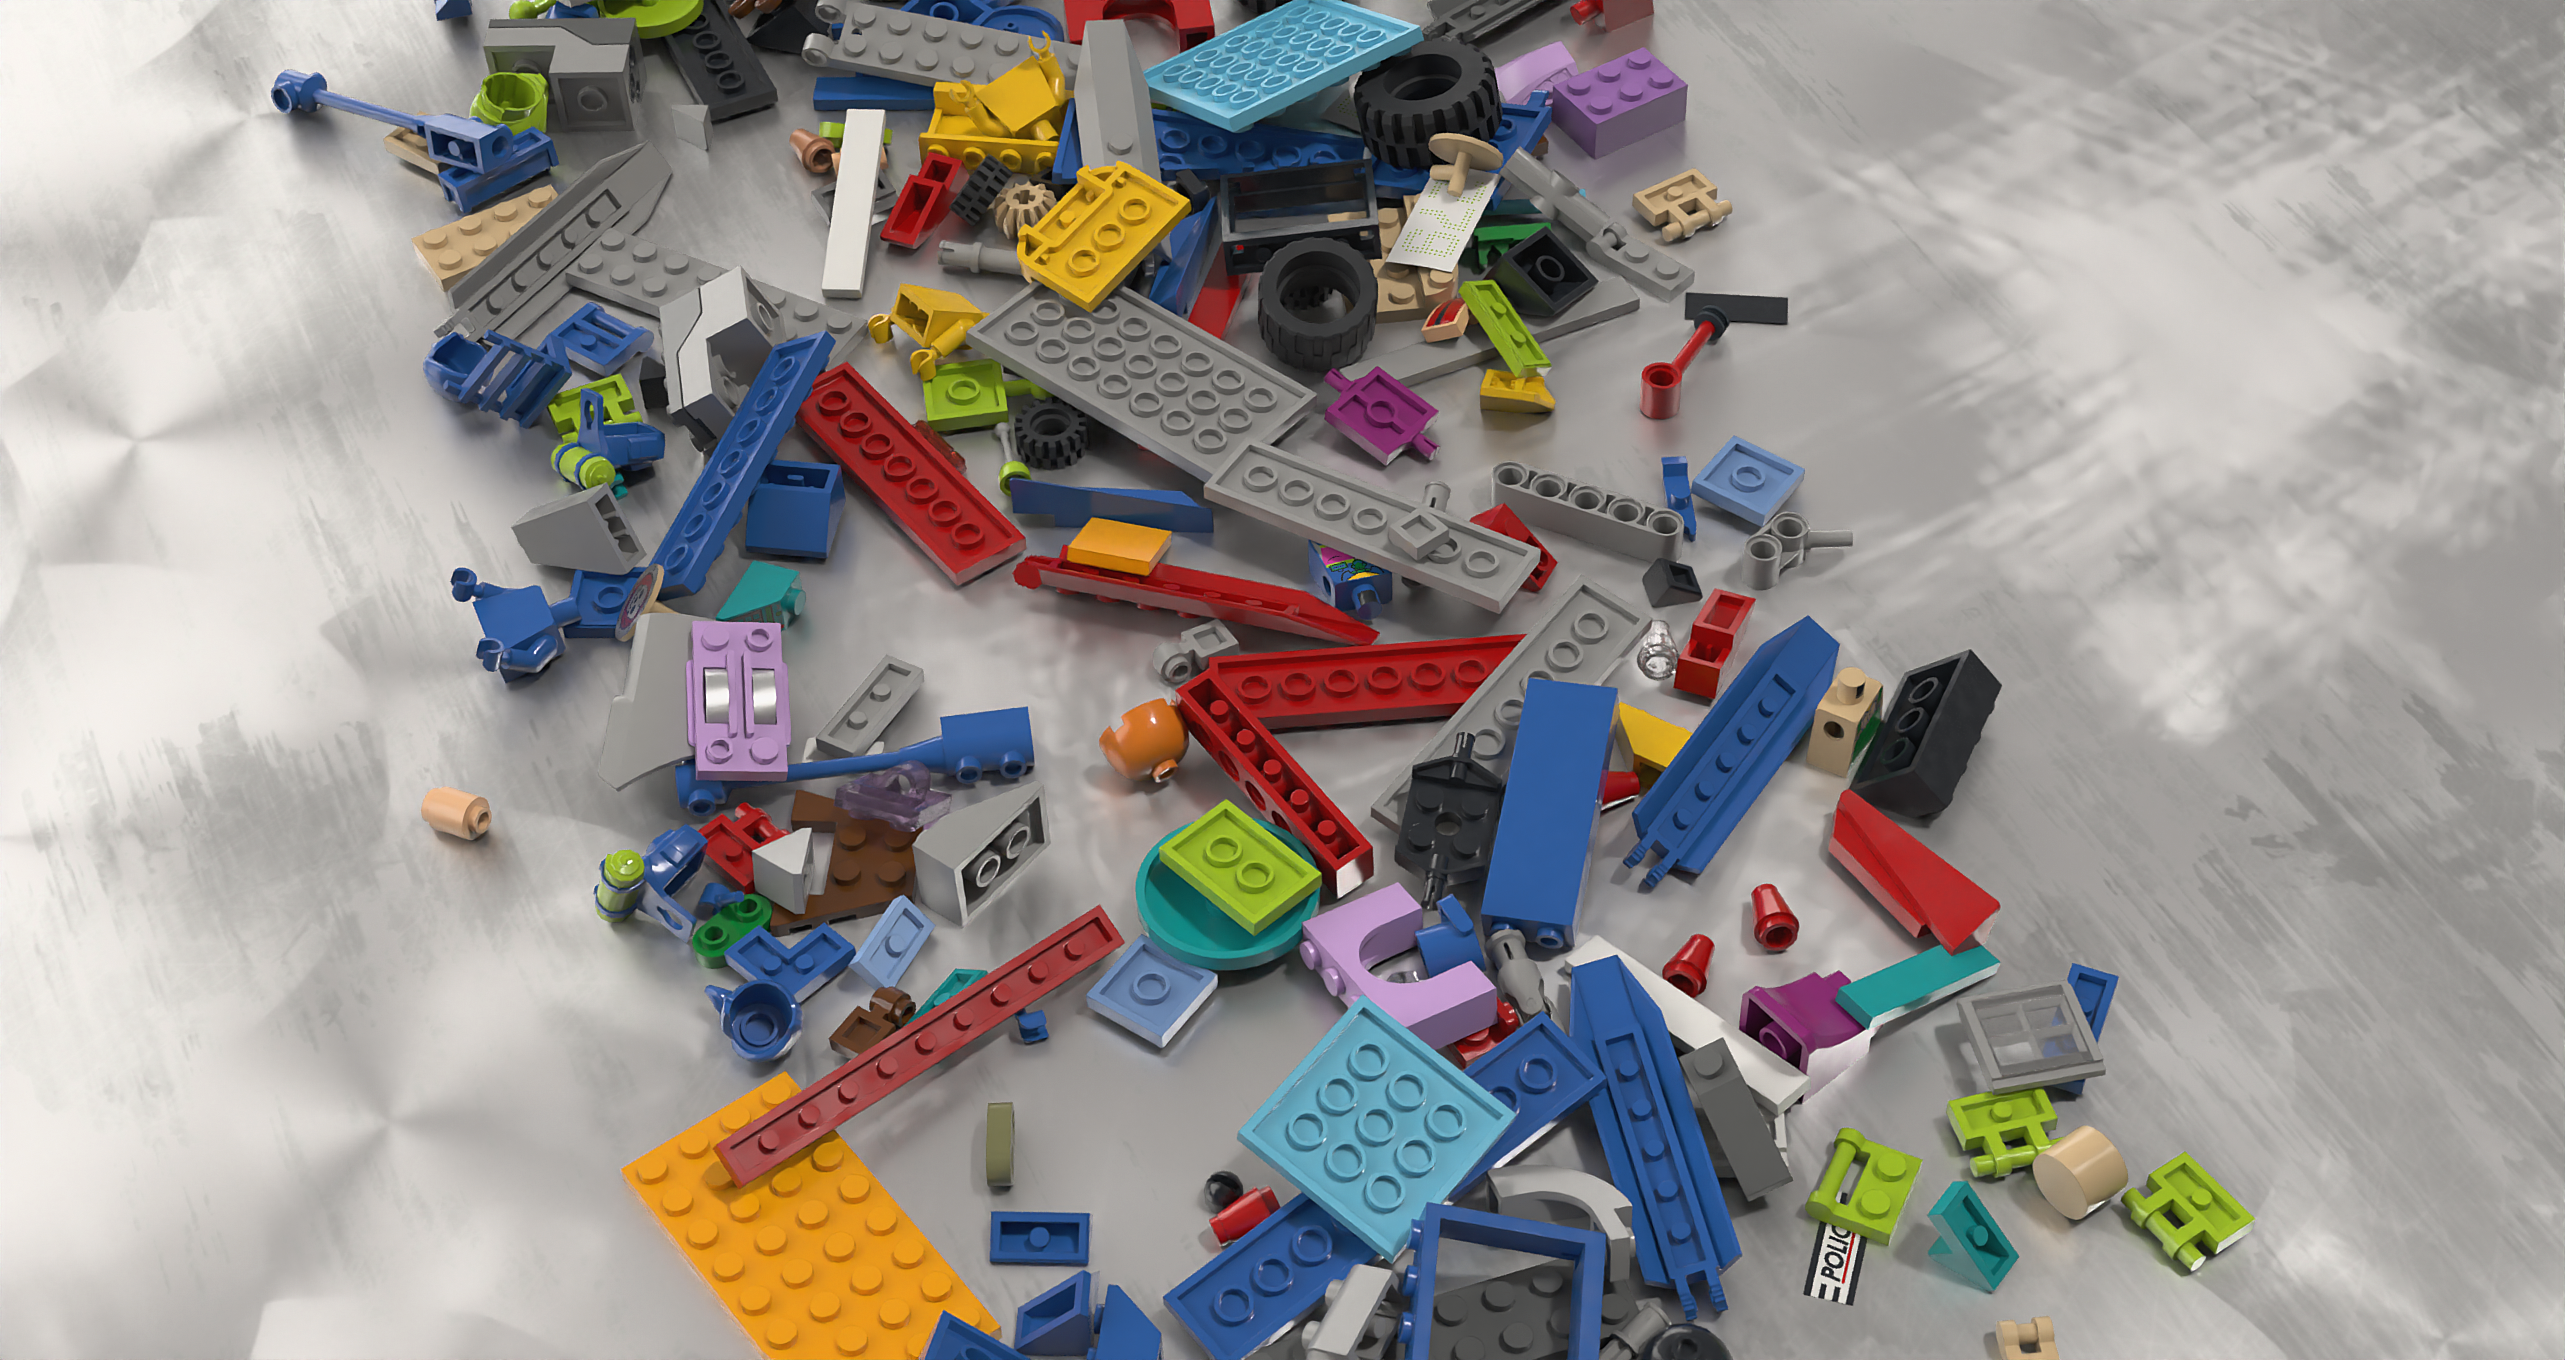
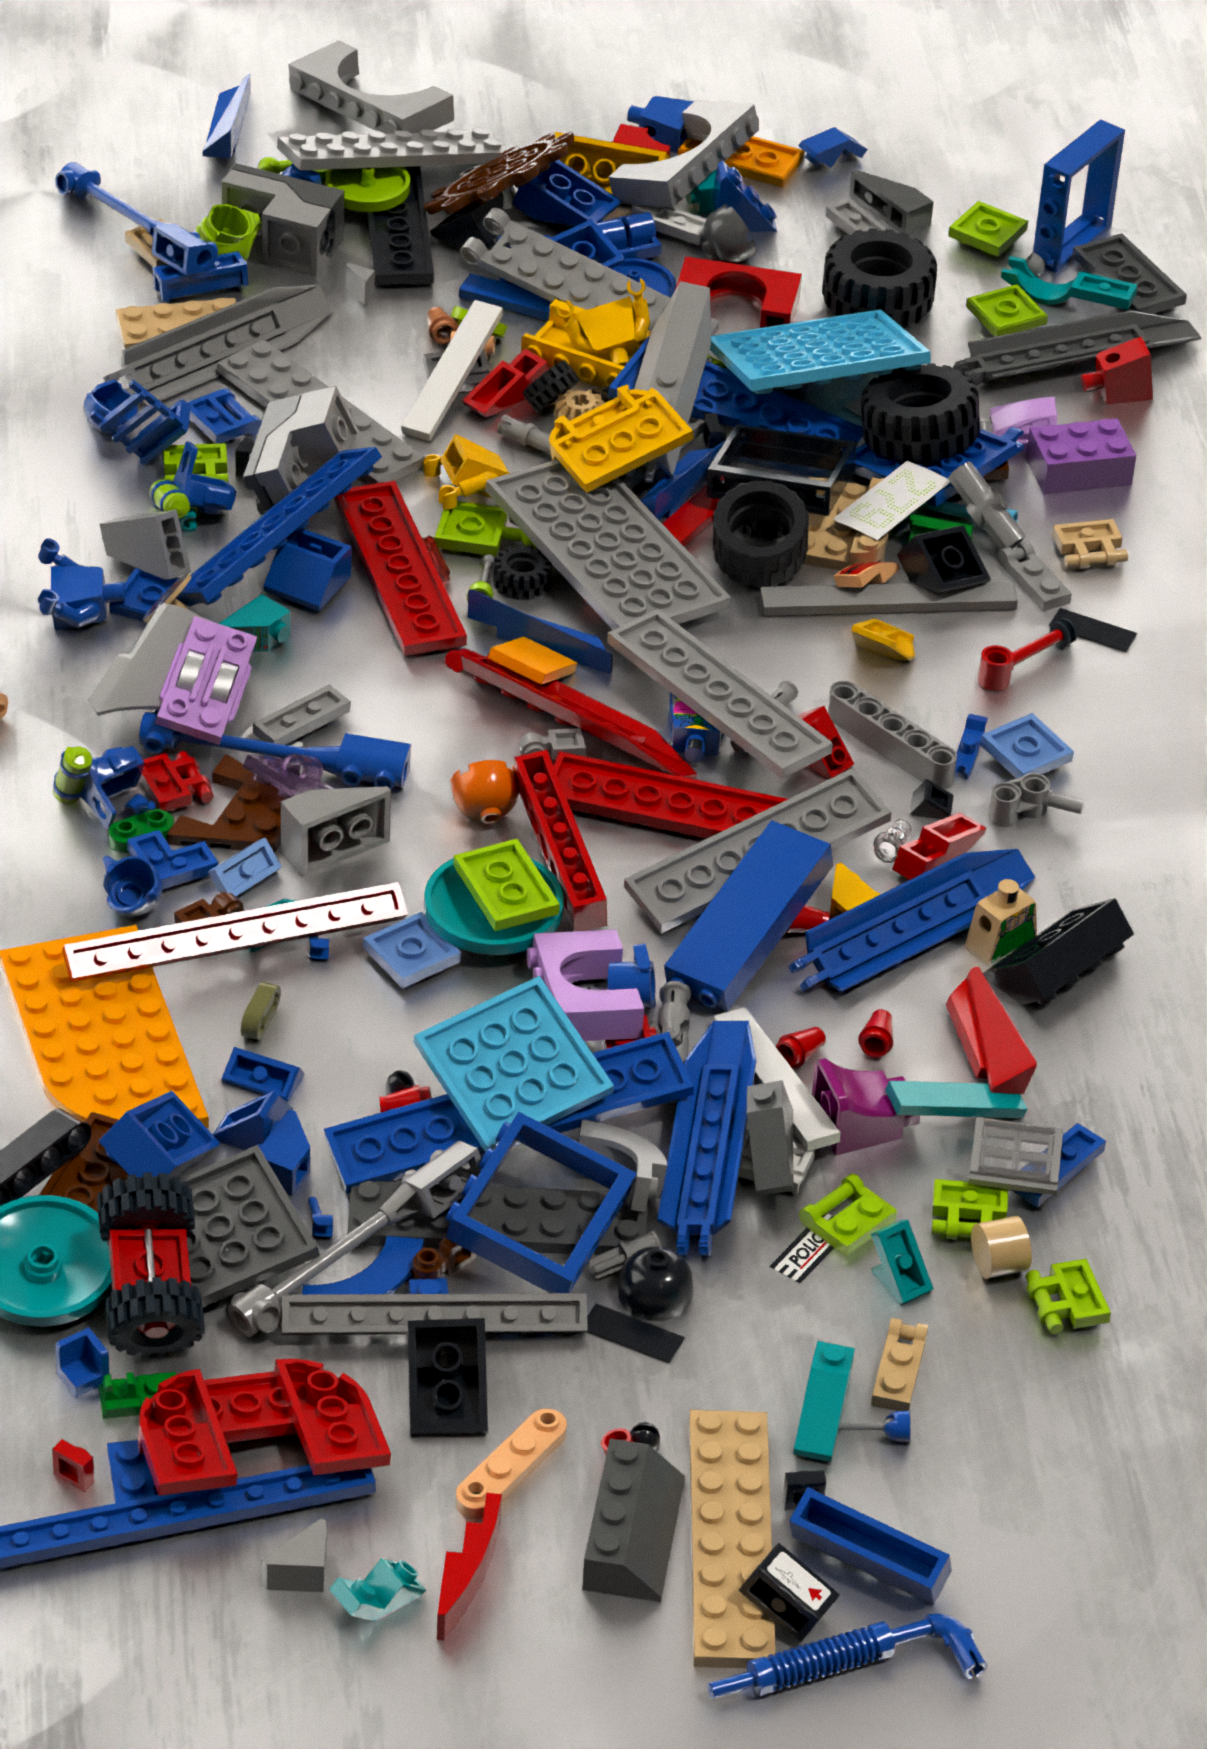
camera: 15 degrees right, 5 degrees down
light grey slope [752,828,815,914] -> none
magenta plate [1324,366,1441,465] -> none
light grey plate [1389,506,1450,561] -> none
black plate [1394,732,1502,911] -> none
tan shield [1429,133,1504,197] -> none
lime tile [1458,280,1552,378] -> none

